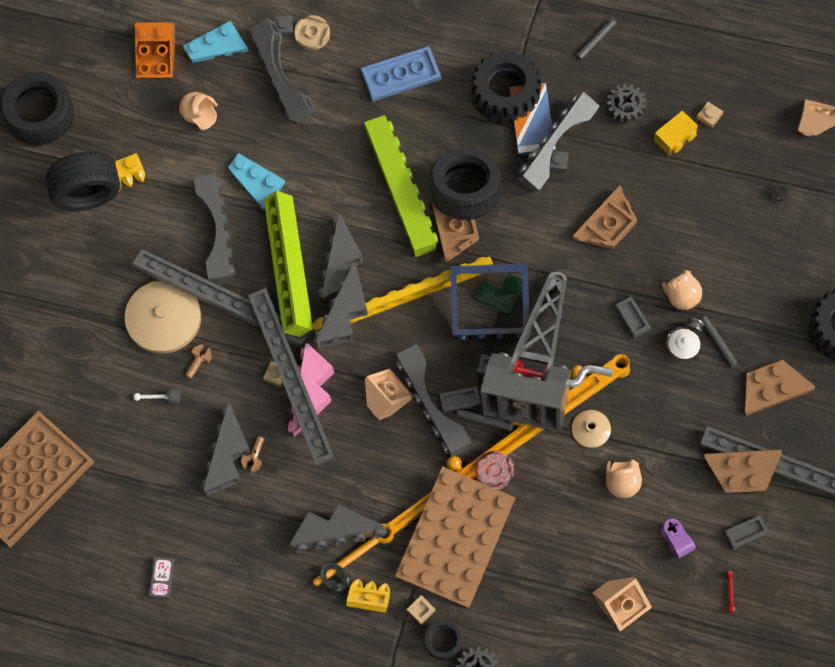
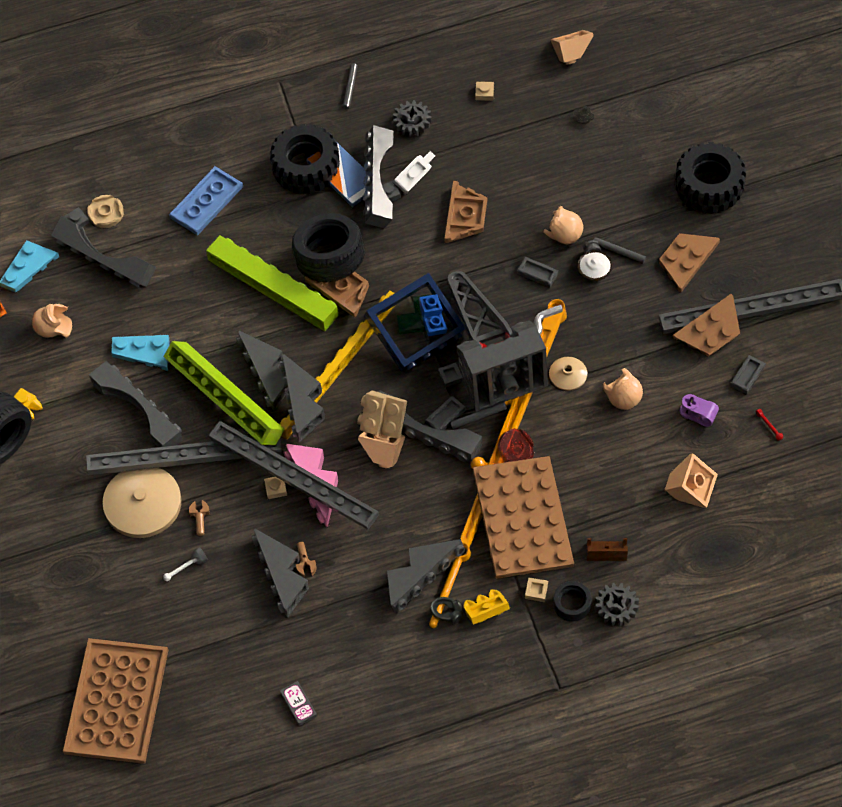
camera: 35 degrees left, 10 degrees down
yellow brick [654,111,698,156] -> none
none -> tan plate [358,391,407,439]
none -> white hinge [393,151,435,194]
none -> blue slope [419,294,447,336]
none -> reddish brown hinge [587,538,628,561]

